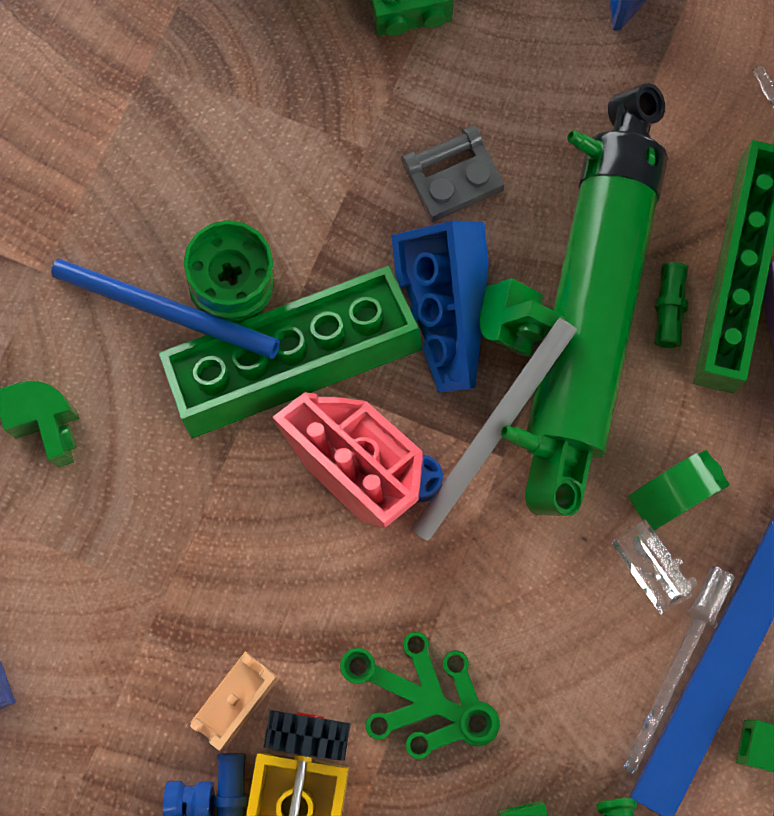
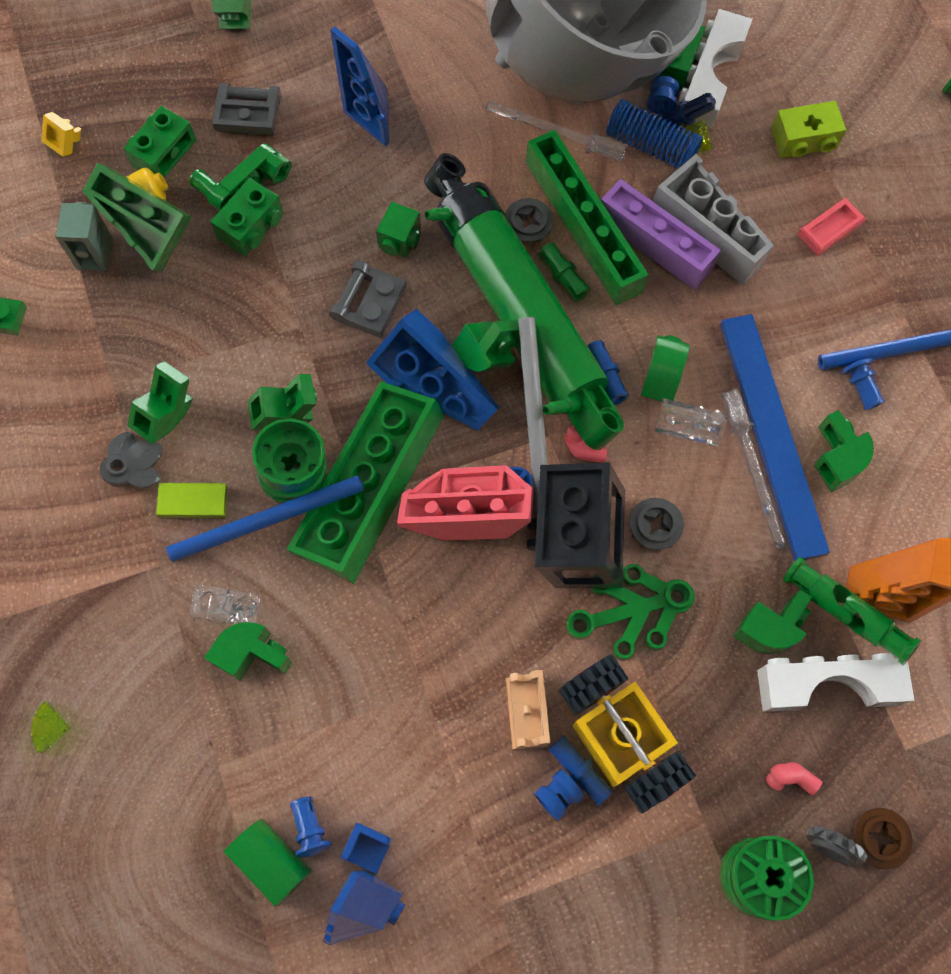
camera: 45 degrees left, 5 degrees down
none -> dark grey plate [100,432,163,489]
none -> green brick [127,361,193,444]
none -> lime tile [156,483,228,519]
none -> clear leg [189,583,260,624]
none -> green brick [247,373,317,431]
none -> green brick [376,201,421,258]
none -> dark grey gear [505,198,553,245]
none -> black piece [526,462,625,588]
none -> coral arm [564,425,607,463]
none -> blue pin [587,340,629,405]
none -> dark grey gear [629,498,684,551]

